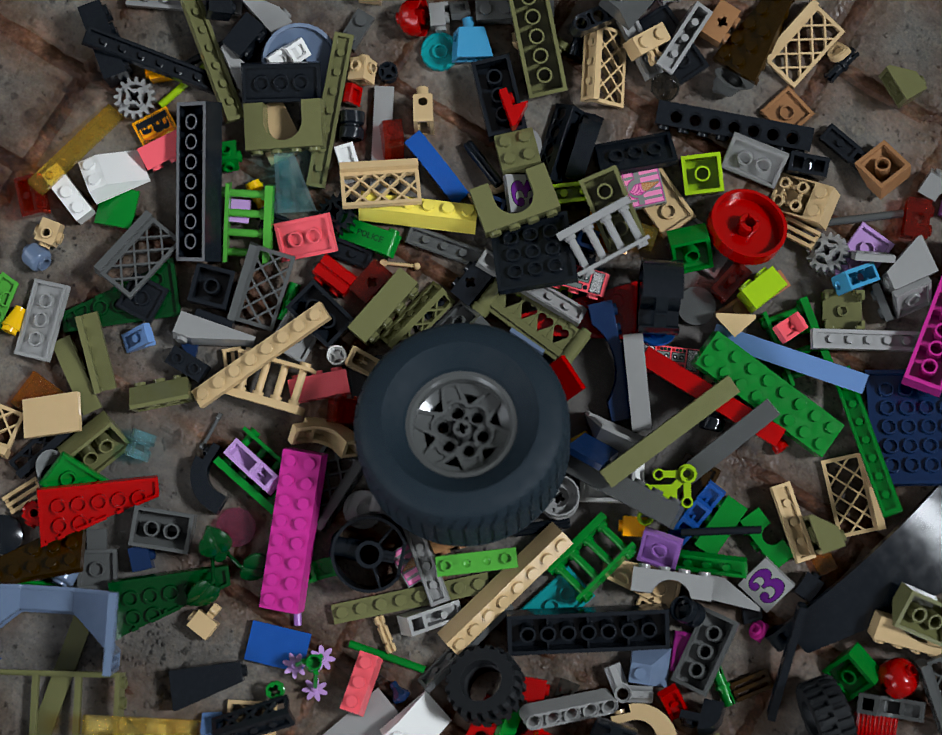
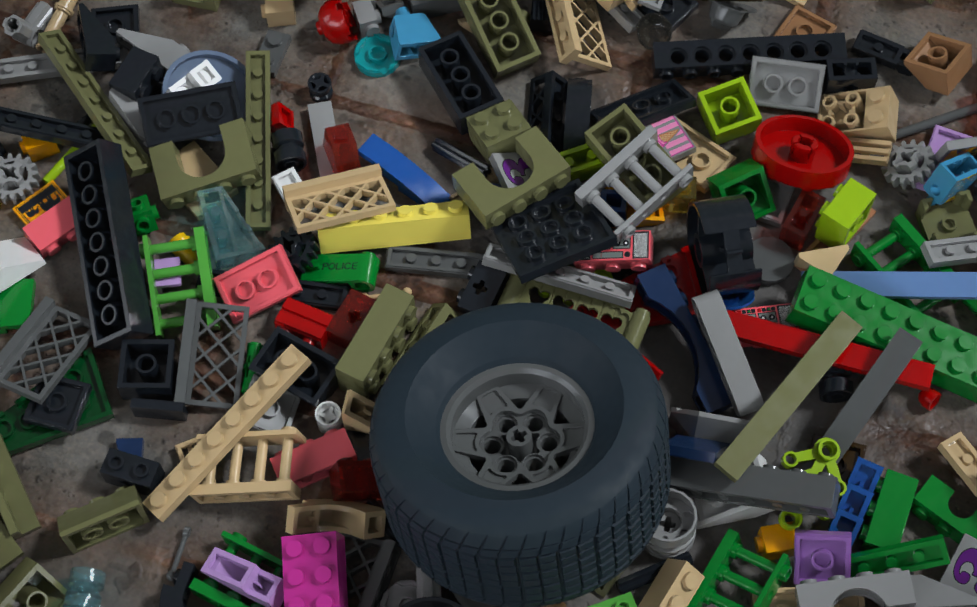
camera: 15 degrees left, 20 degrees down
medium blue slope [121,322,156,353] -> none
light grey slope [172,311,256,347] -> none
tan brick [347,54,377,86] -> none
tan torso [413,86,434,135] -> none
red slope [499,87,528,131] -> none
black bar [680,526,762,537] -> none
coral bracket [772,311,808,344] -> none

